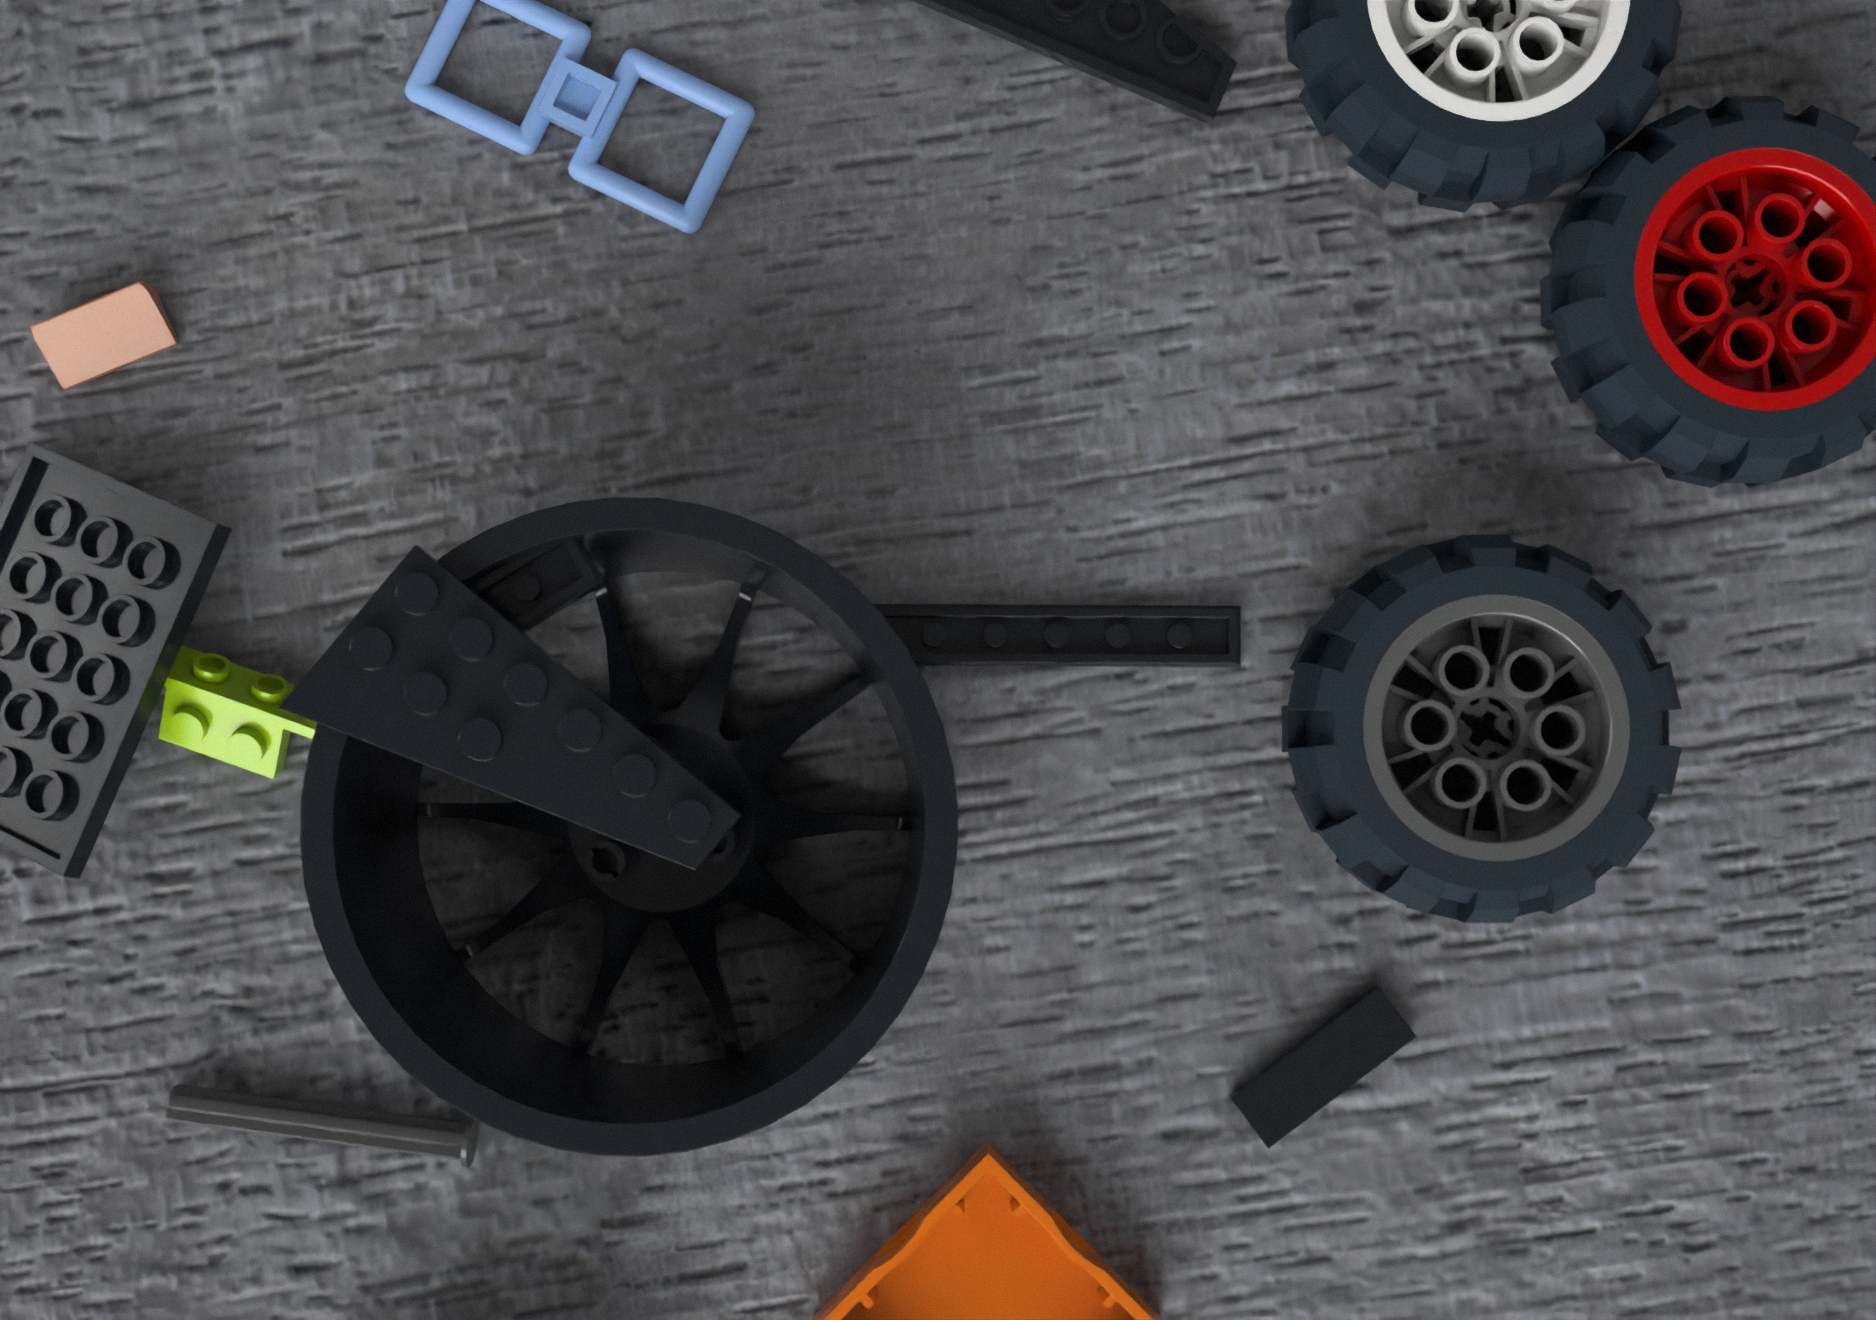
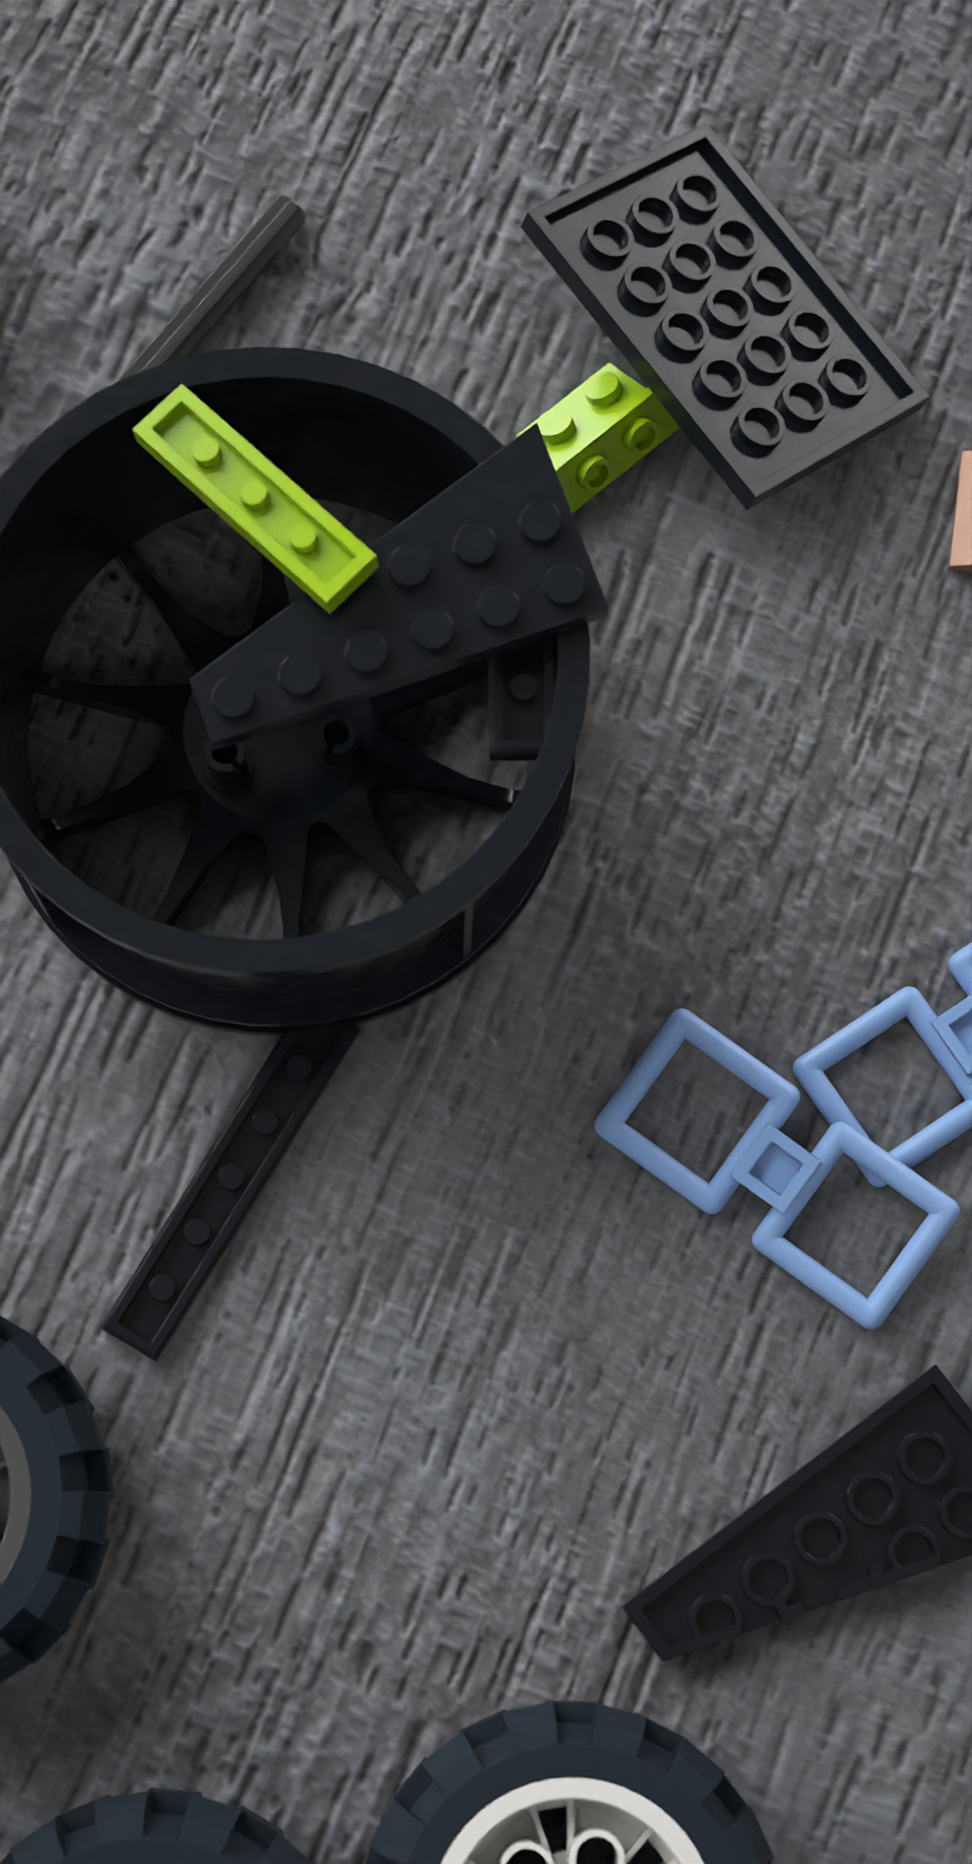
camera: 115 degrees right, 10 degrees down
none -> lime plate [132,384,379,614]
none -> light blue bar [594,1008,960,1330]

